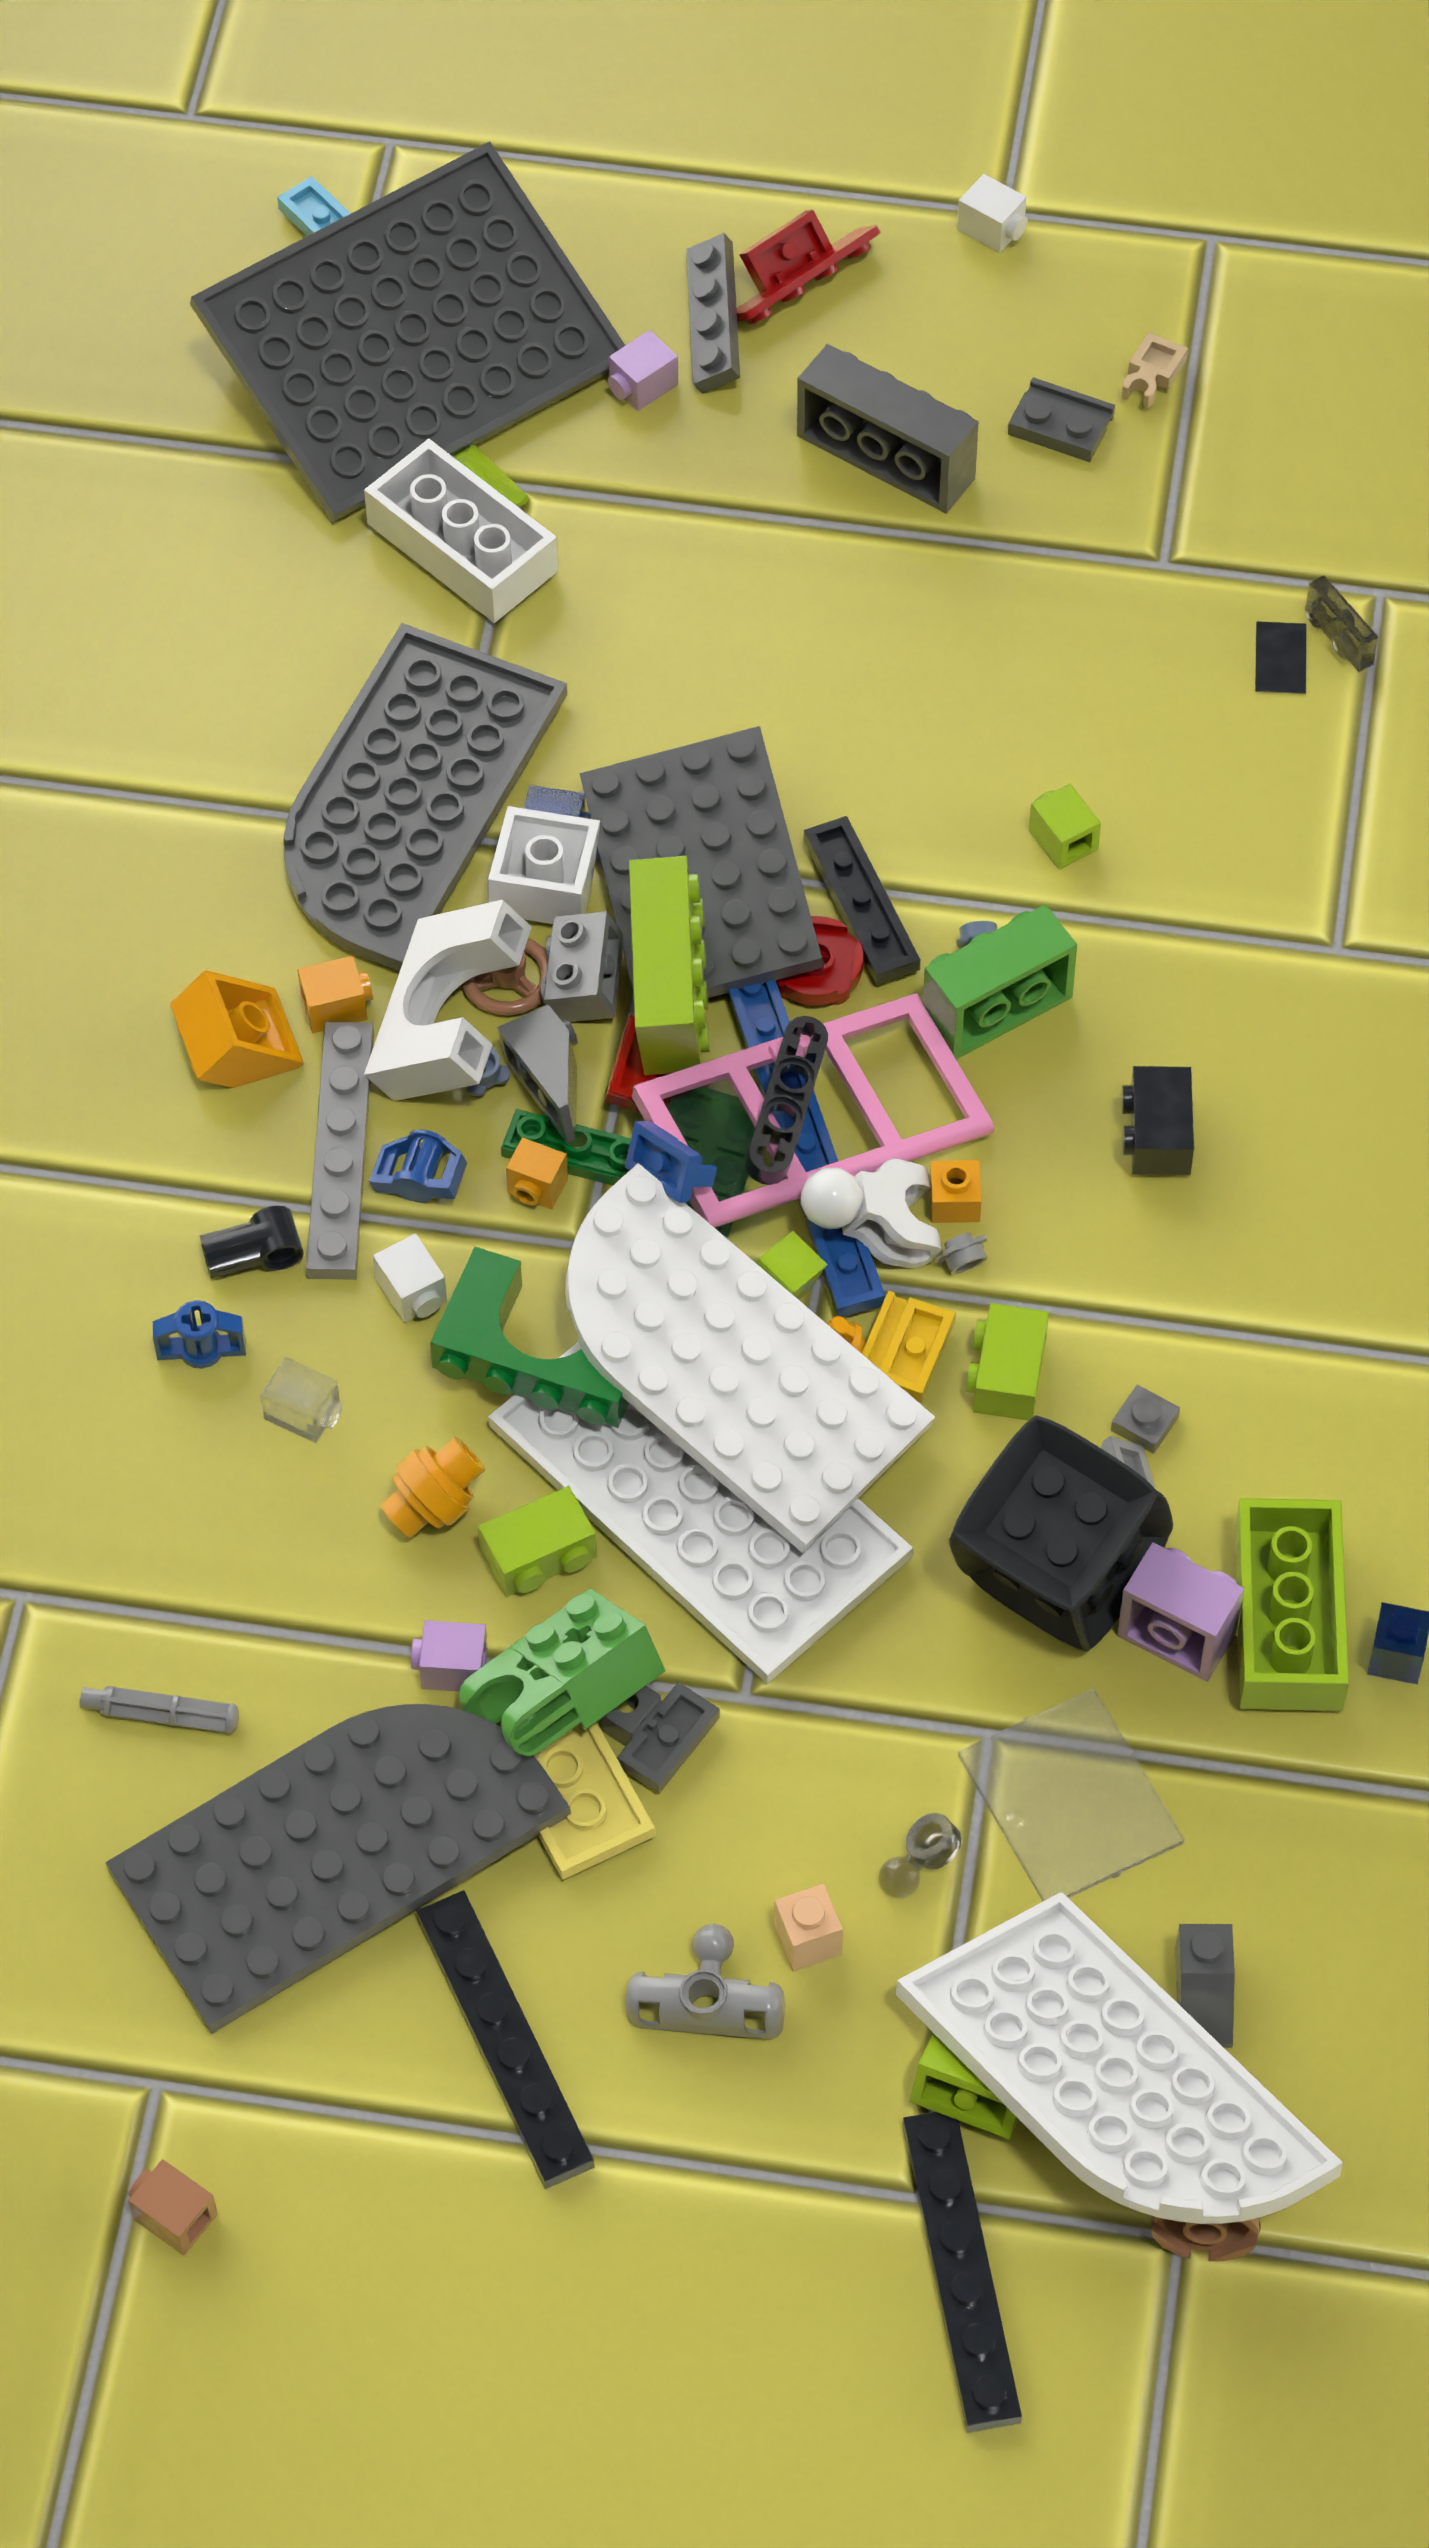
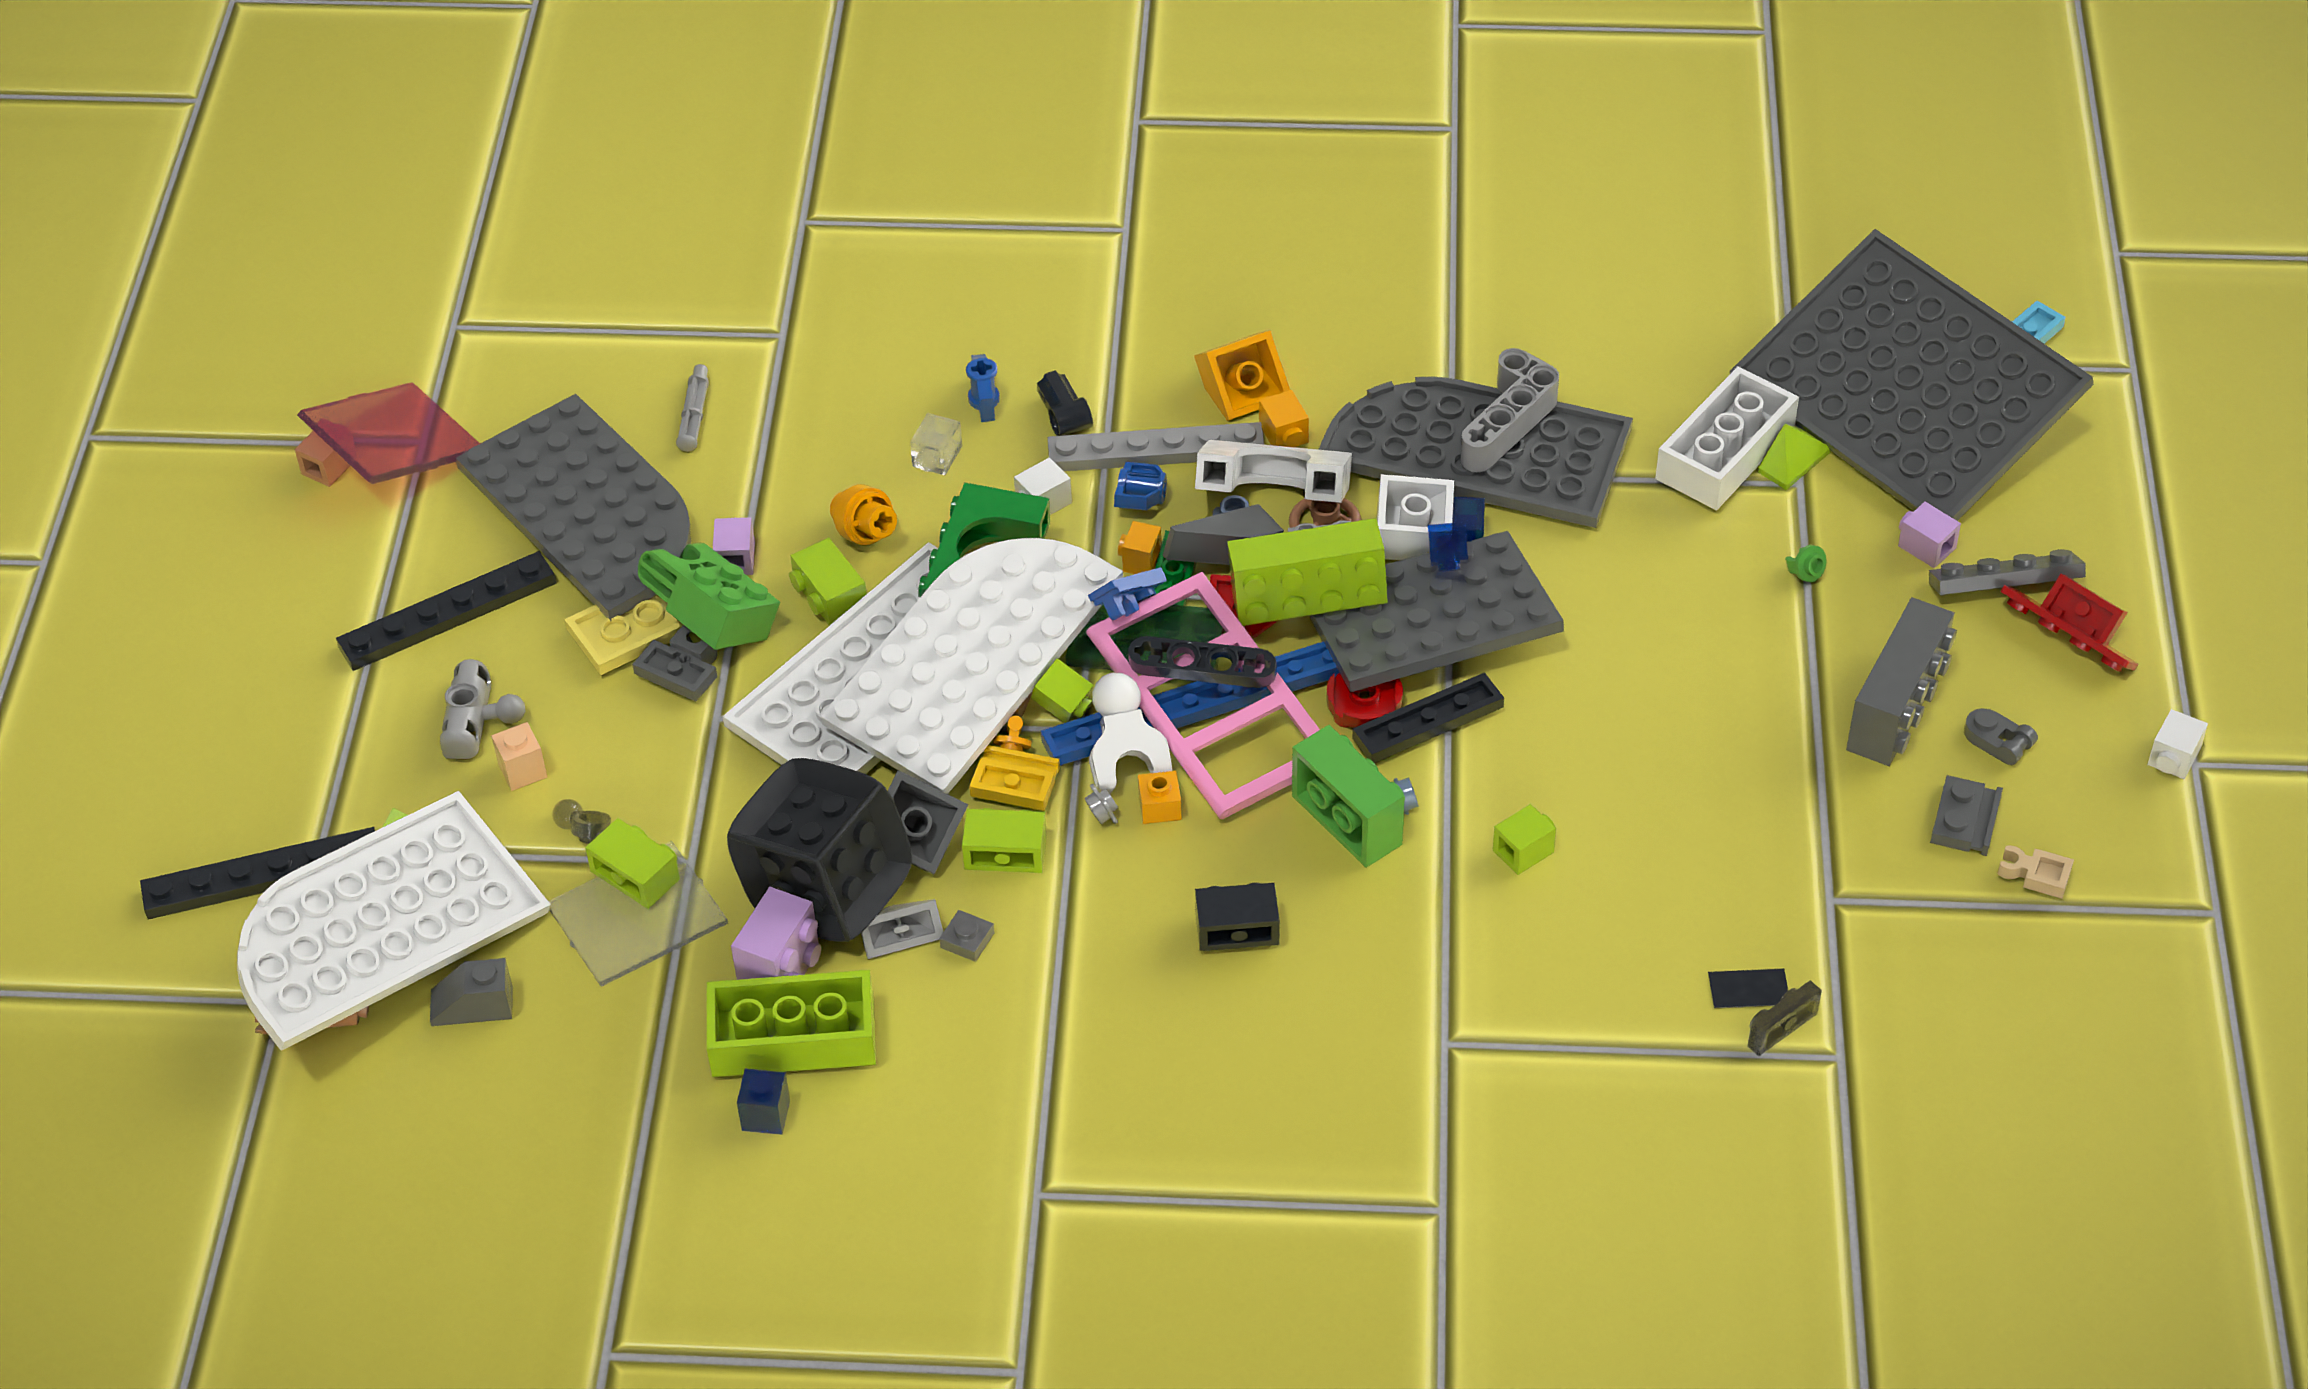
camera: 85 degrees right, 10 degrees down
none -> clear pink piece [297,382,480,484]
none -> lime brick [585,818,680,909]
none -> dark grey slope [888,770,968,875]
none -> clear blue brick [1427,522,1468,572]
none -> light grey beam [1461,348,1559,472]
none -> bright green plate [1785,545,1827,582]
none -> dark grey plate [1964,708,2038,765]

